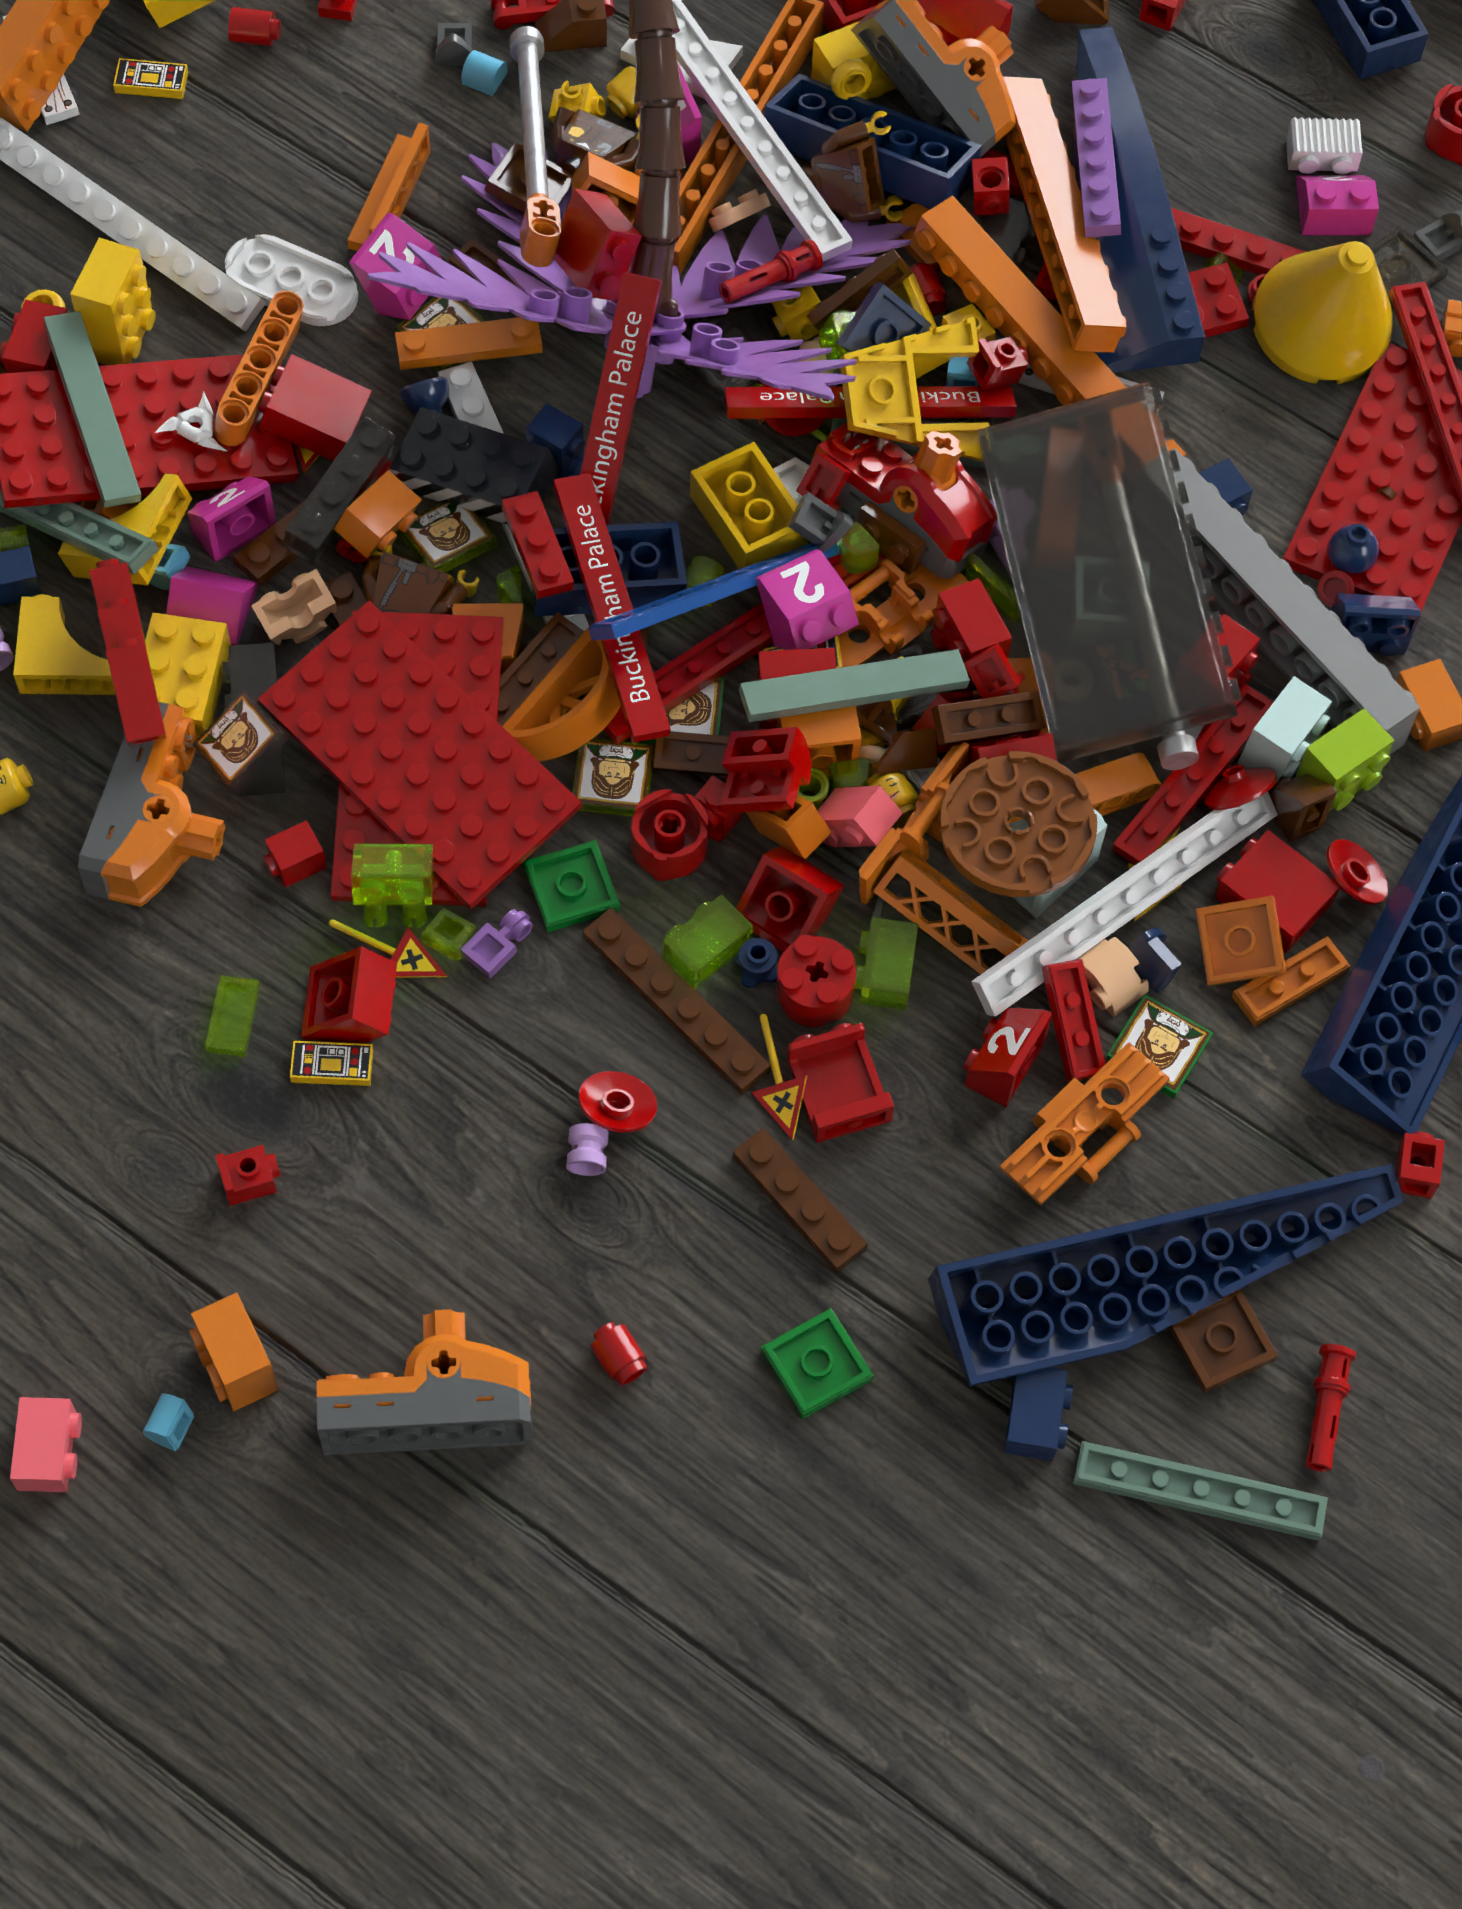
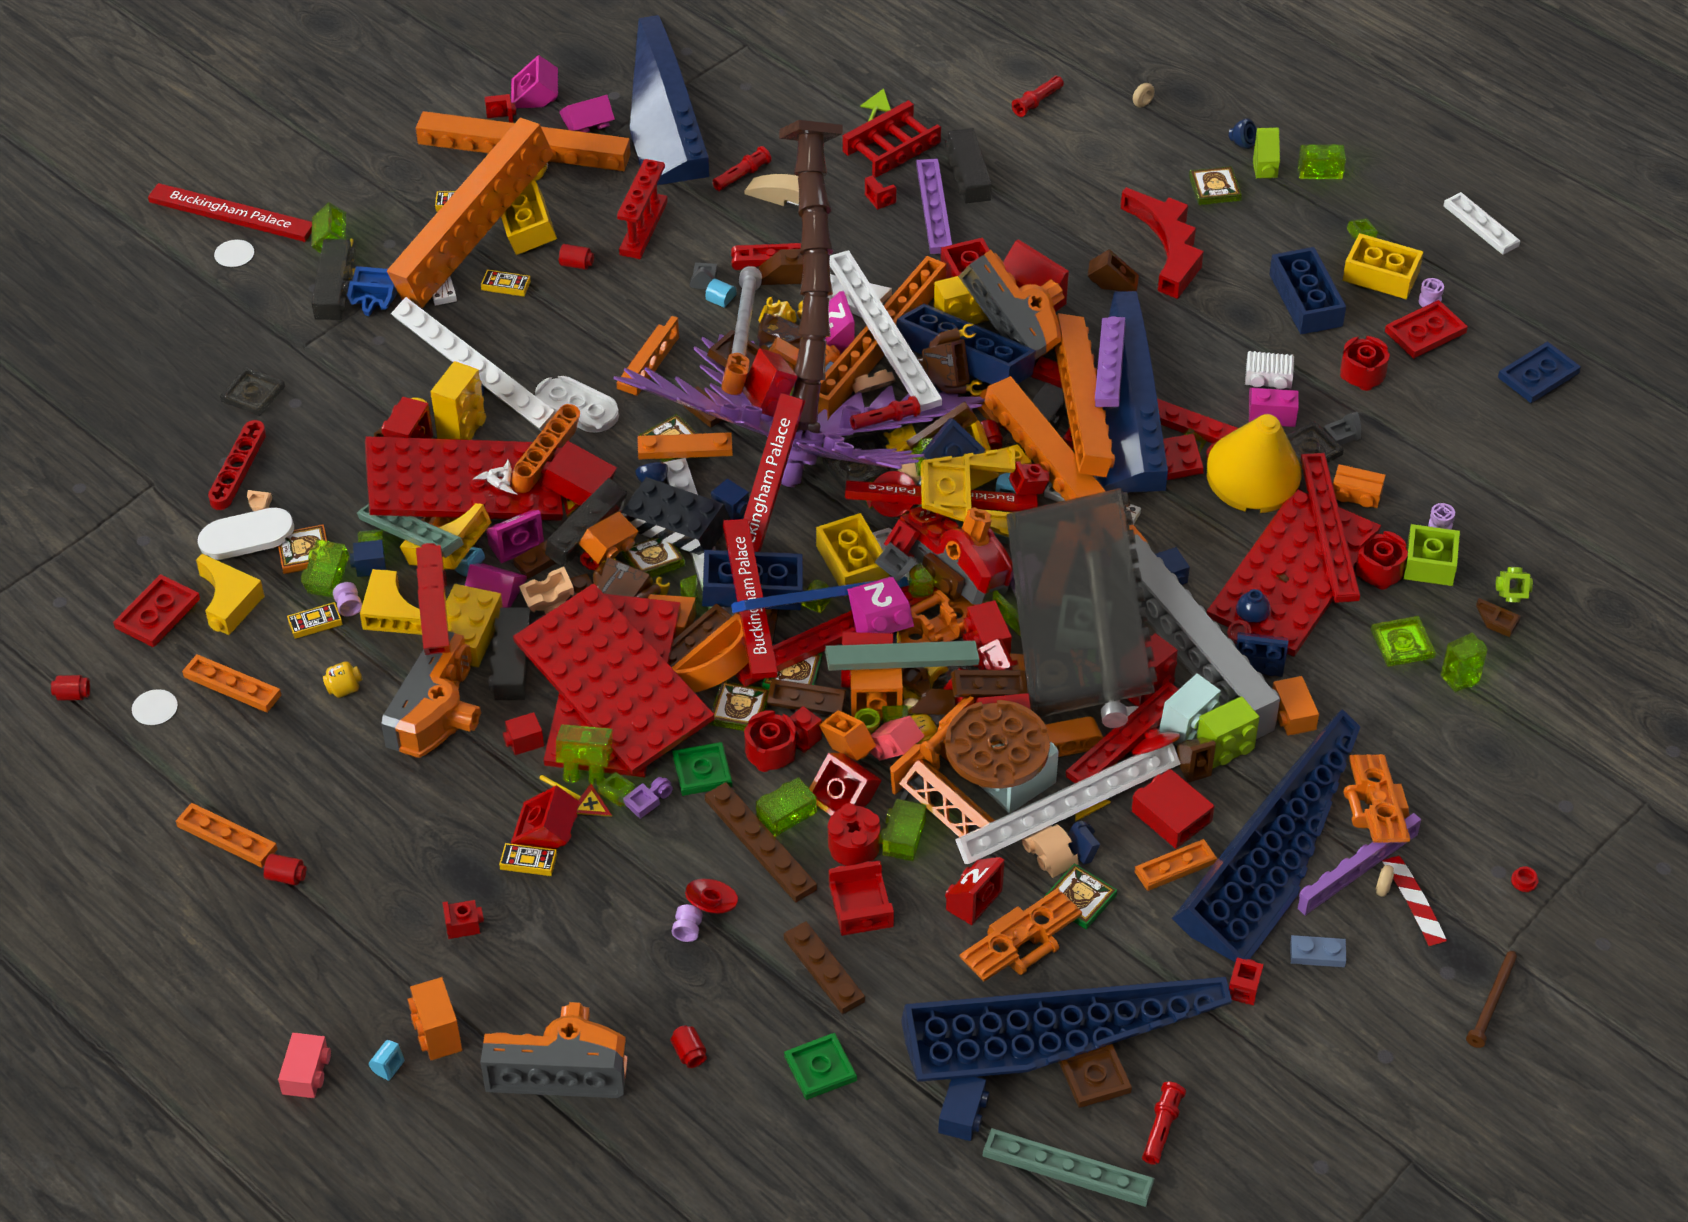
camera: 10 degrees right, 15 degrees down
sand green tile [43,311,141,508] -> none
tile [192,689,289,794] -> none
clear neon green tile [205,975,260,1057] -> none
dark pink slope [349,213,441,320] -> none
red plate [502,491,574,599] -> none
red brick [719,727,811,813] -> none
dark blue brick [735,938,778,988] -> none
piece [751,1014,807,1140] -> none
yellow piece [831,59,872,100] -> none
red brick [972,157,1009,215] -> none
red tile [1041,959,1105,1082] -> none
orange tile [1196,895,1287,986] -> none
red dish [1326,839,1388,905] -> none

